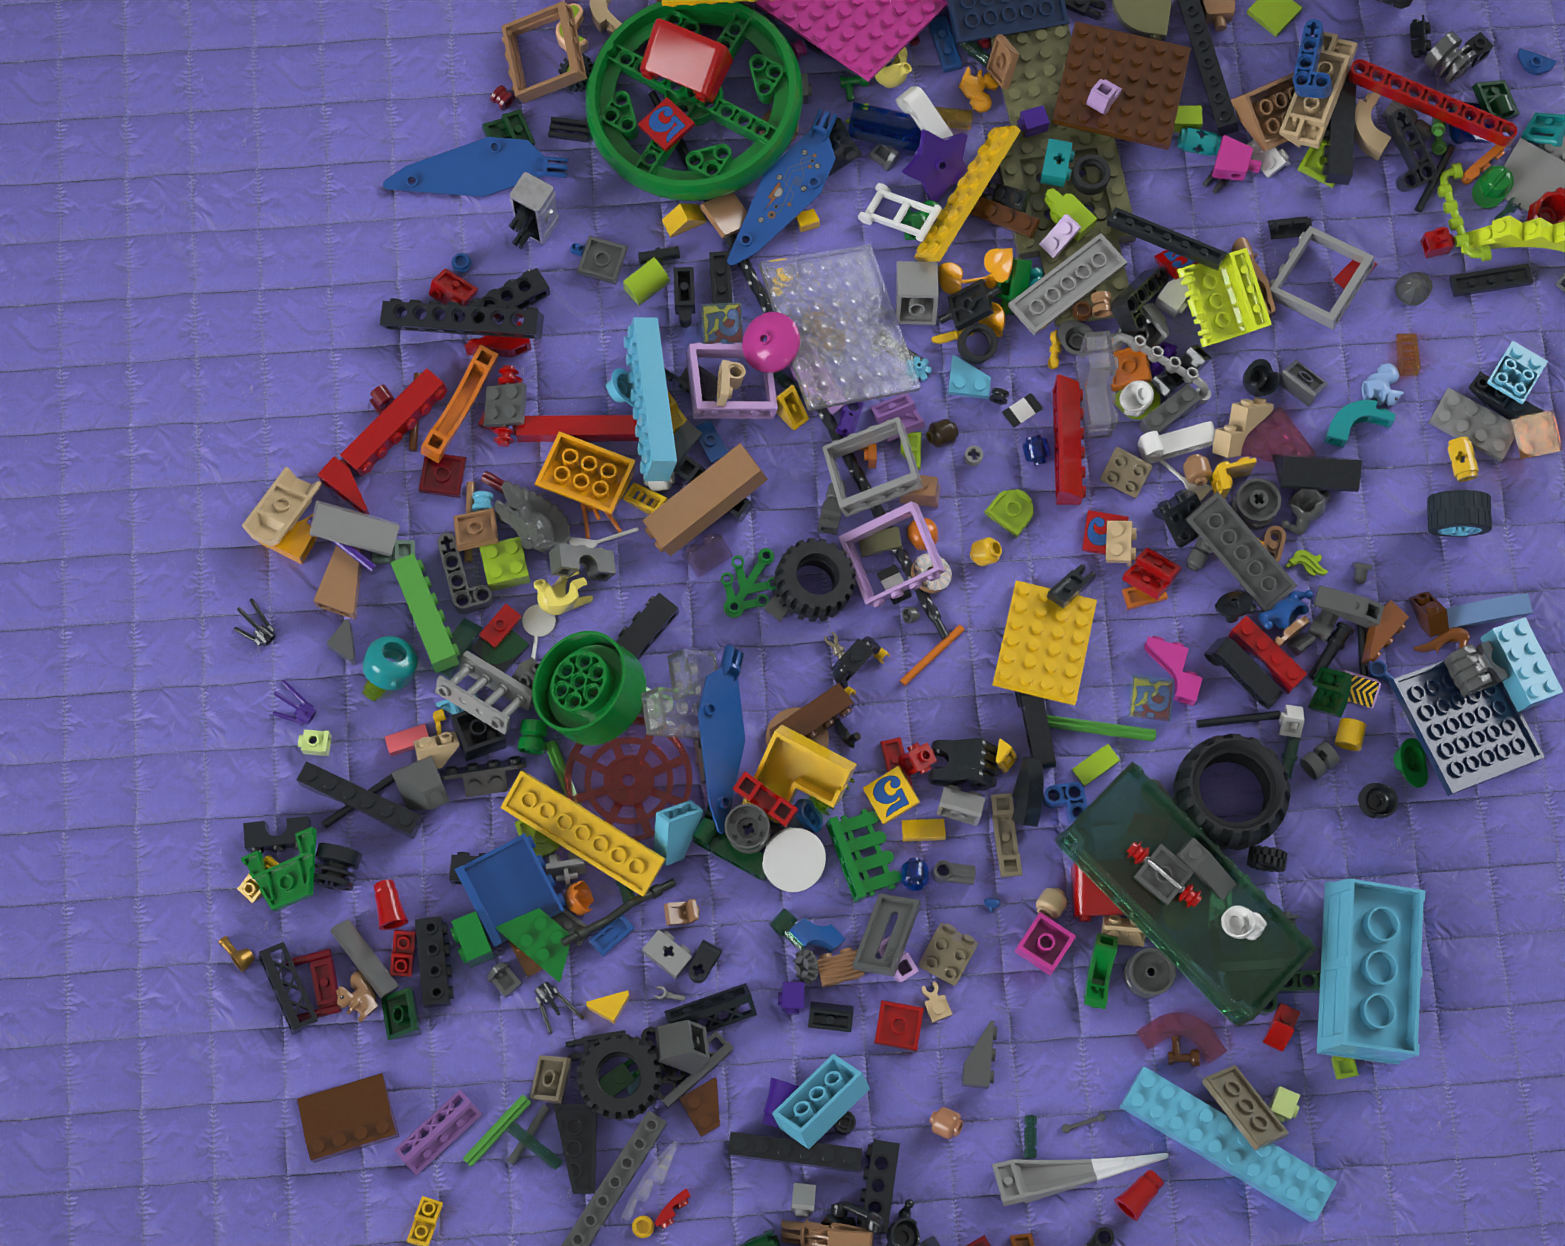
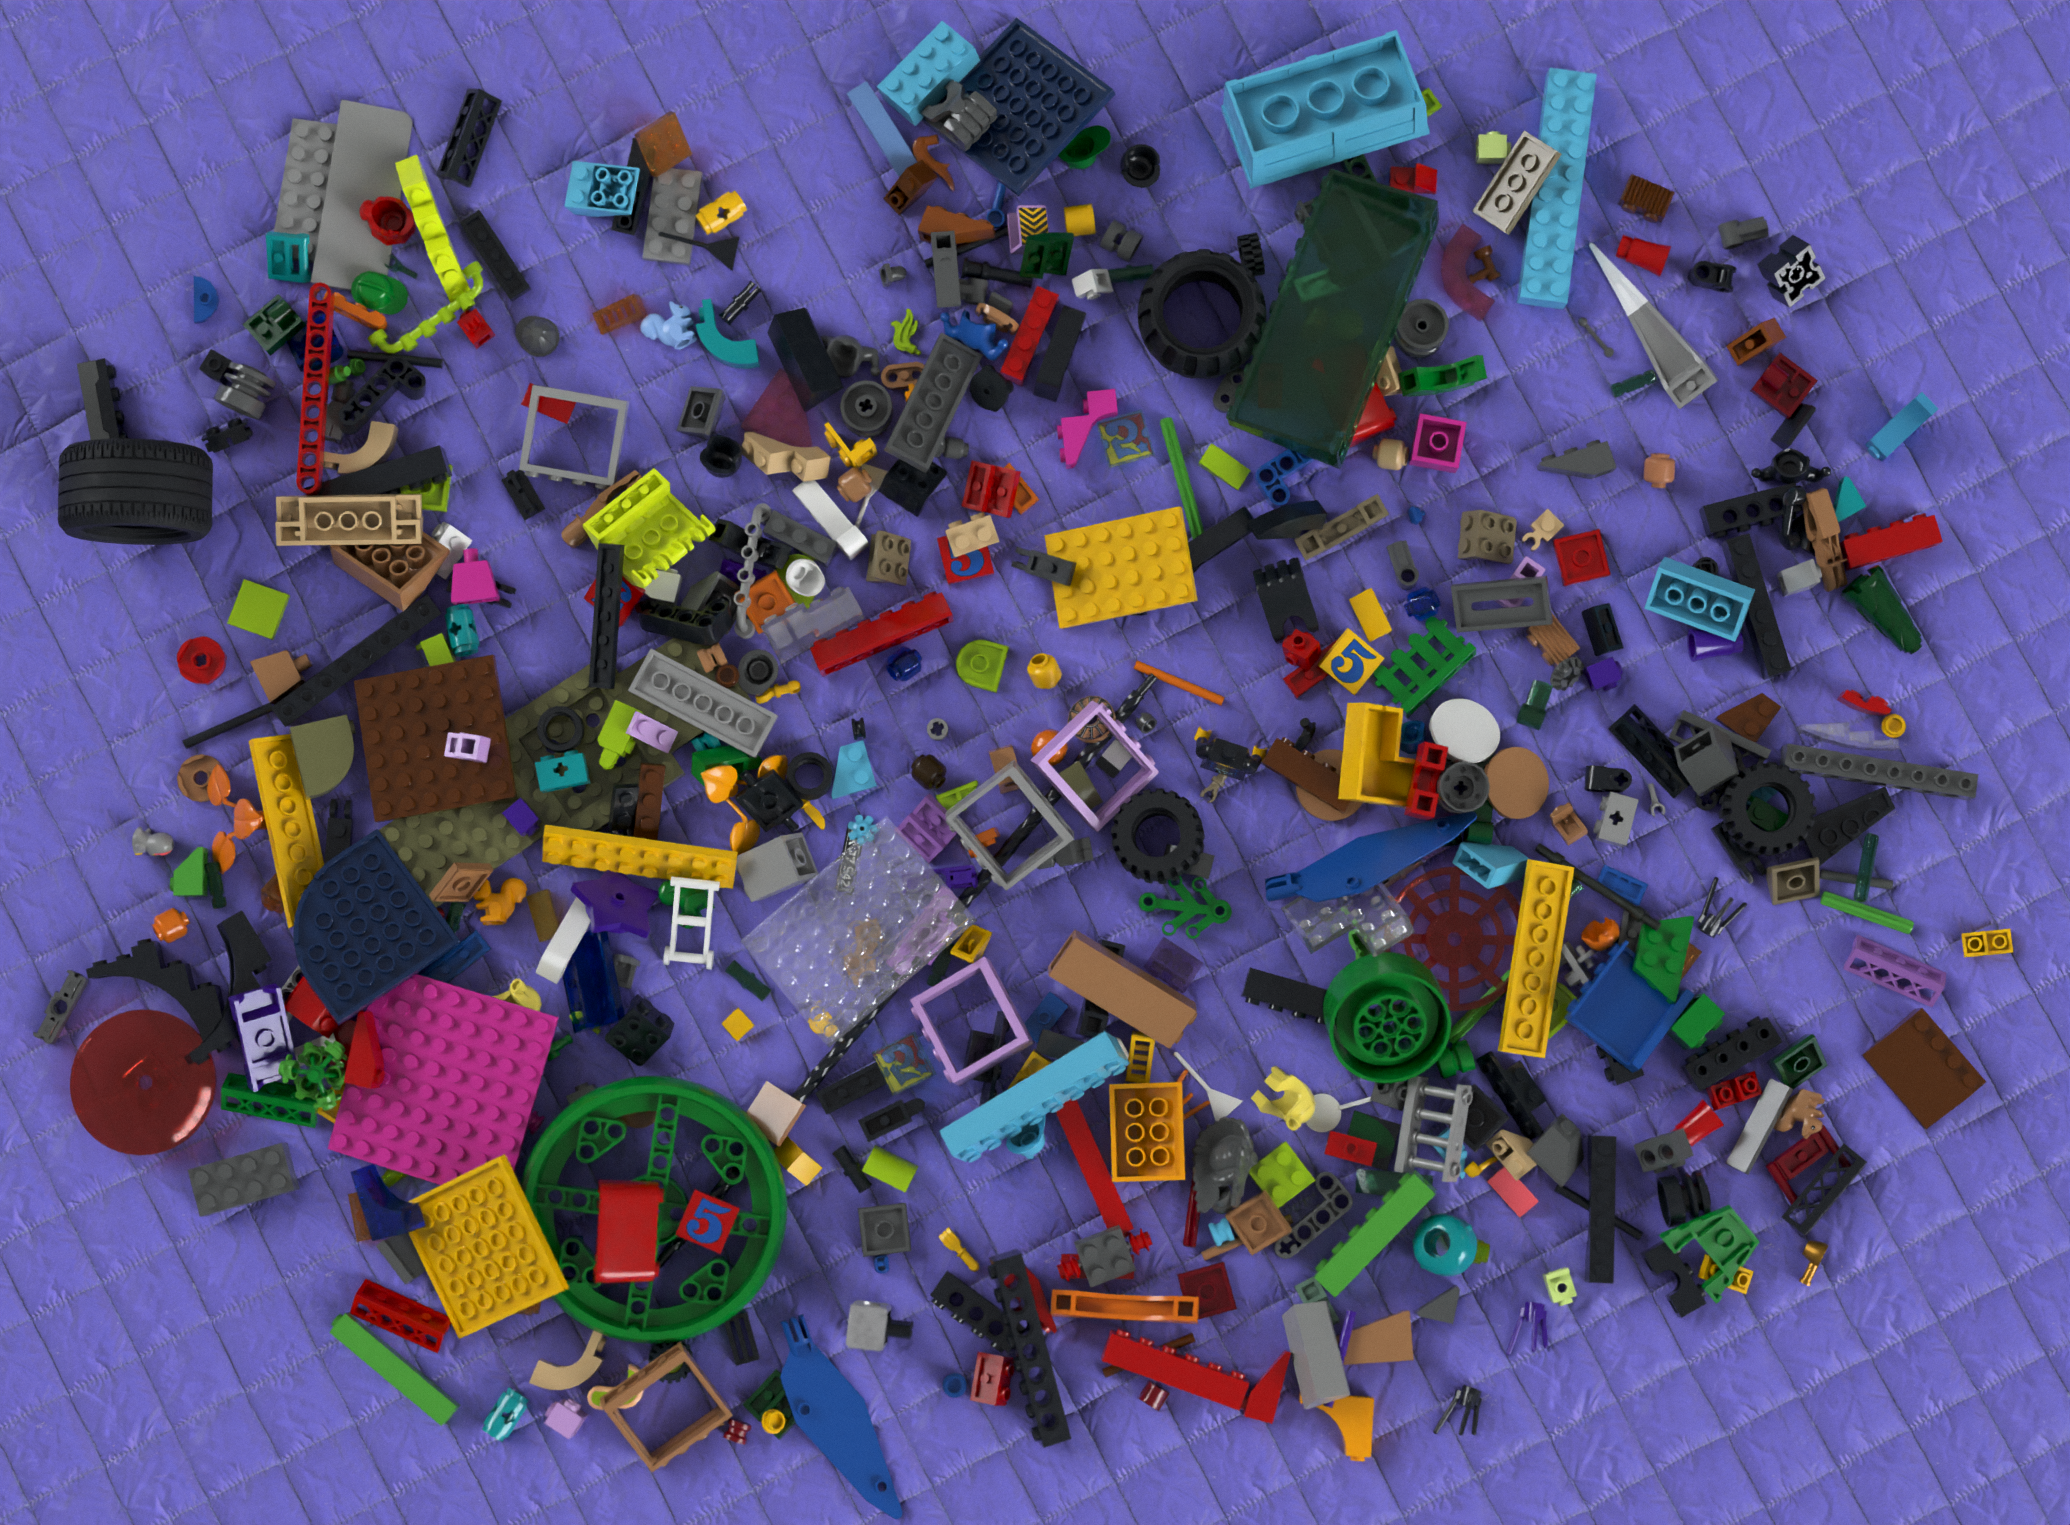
camera: 110 degrees left, 10 degrees up
tan piece [242,467,322,547] -> none
dark grey tile [487,962,522,998] -> none
dark grey arch [549,542,616,582] -> none
yellow slope [586,990,630,1024] -> none
tan plate [717,360,746,407] -> none
blue wing [727,109,838,266] -> none
dark pink dish [742,312,800,373] -> none
blue tile [790,918,846,952] -> none
light grey slope [936,785,985,826] -> none
yellow slope [996,738,1018,774] -> none
sticker [1002,393,1042,427] -> none
dark grey plate [1126,841,1202,908] -> none
dark grey slope [1175,838,1237,900] -> none
black bar [1196,711,1280,728] -> none
white hair [1221,905,1267,940] -> none
blue beam [1293,19,1333,99] -> none
black wheel [1427,490,1492,537] -> none
none -> black piece [658,232,739,271]
none -> black pin [719,281,762,325]
none -> clear green pin [725,960,772,1002]
none -> yellow plate [762,1409,785,1434]
none -> yellow piece [938,1227,980,1272]
none -> medium nougat tile [1484,747,1549,819]
none -> reddish brown brick [1618,174,1675,223]
none -> dark grey brick [1633,1128,1694,1174]

